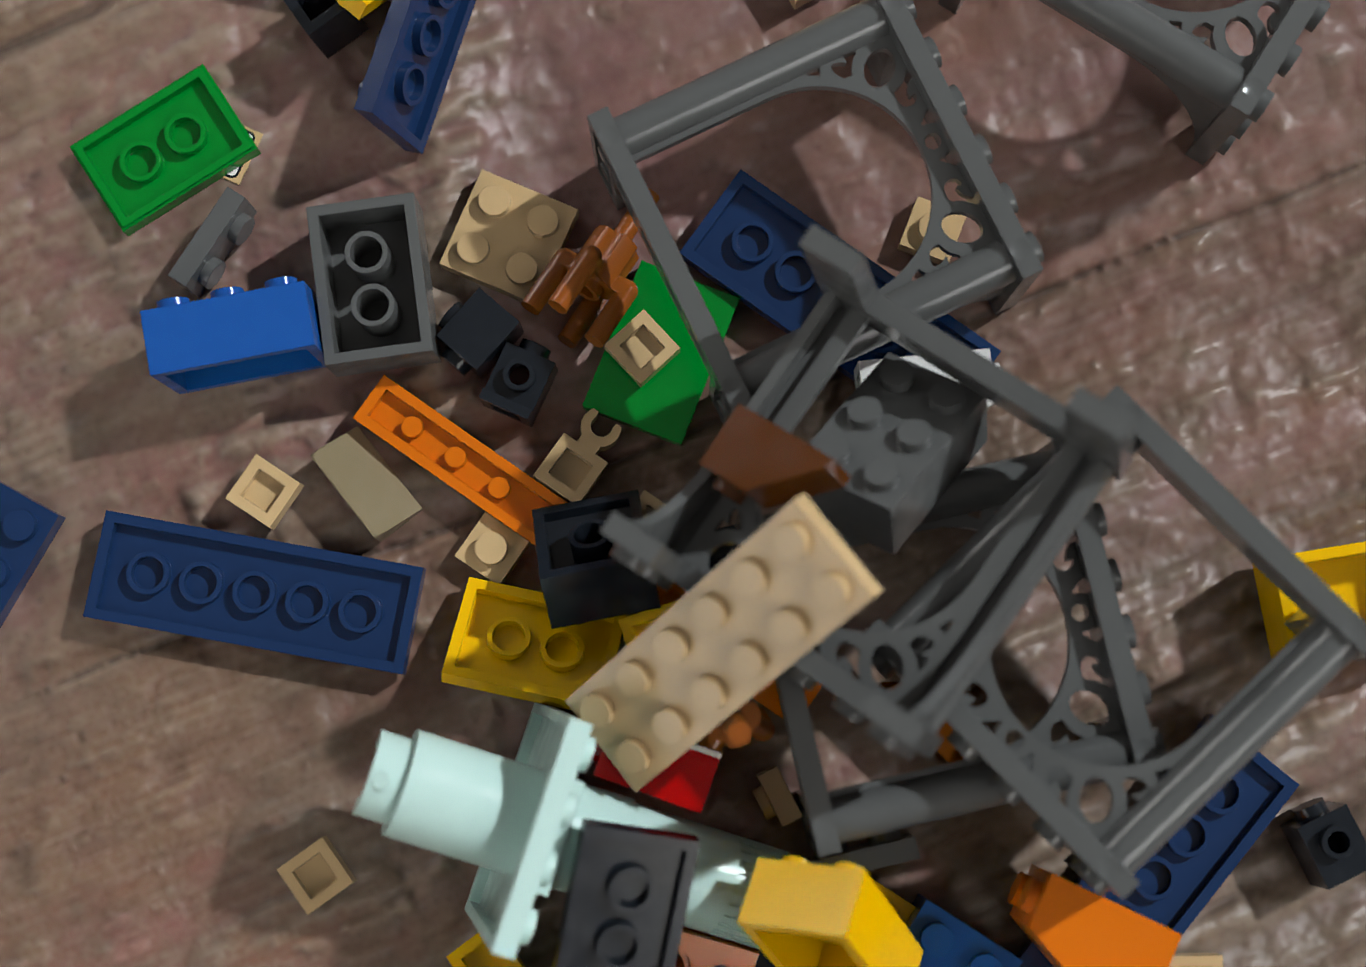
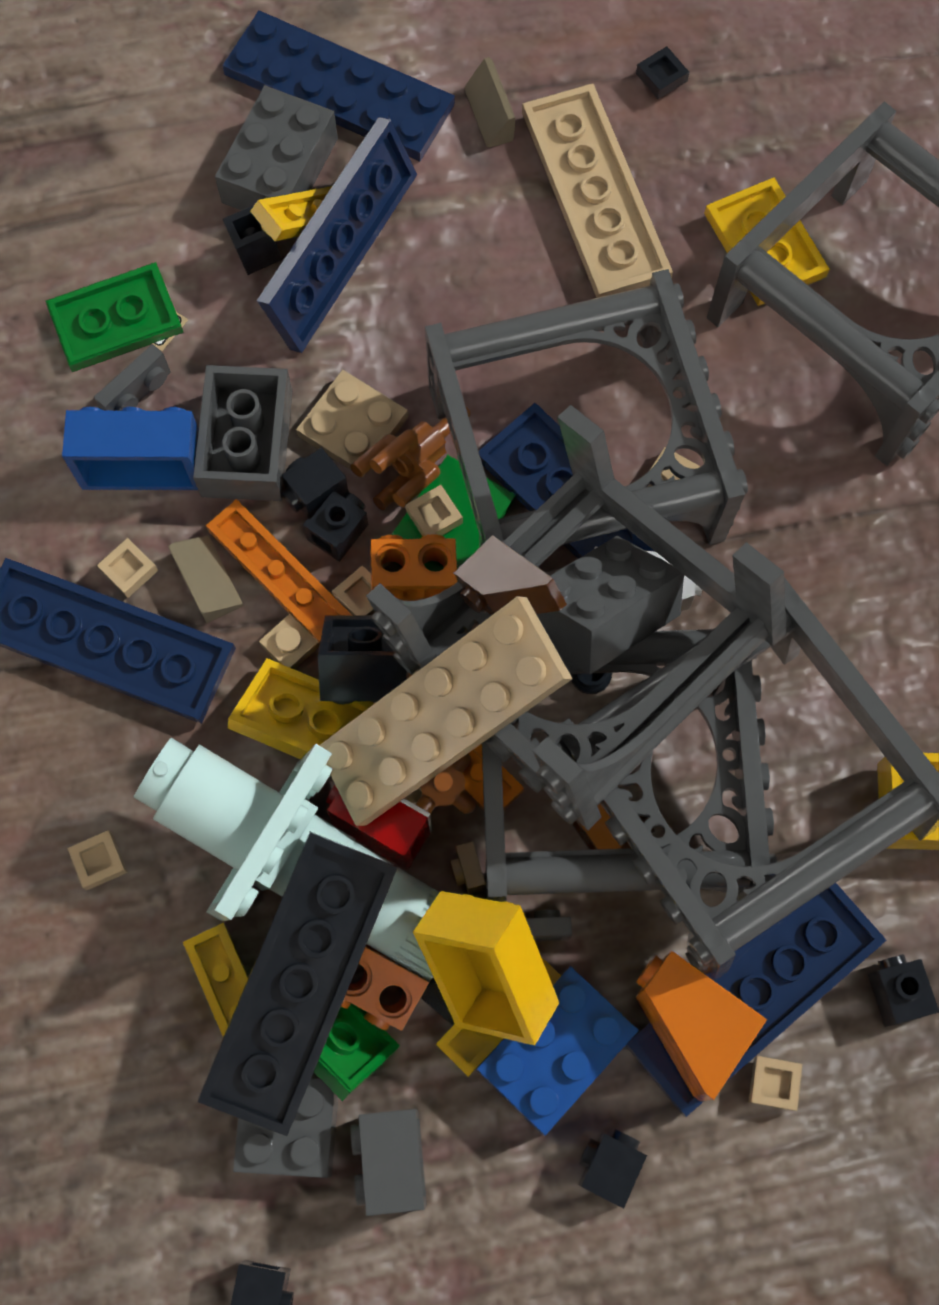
camera: 10 degrees right, 10 degrees down
none -> orange brick [370,534,457,601]

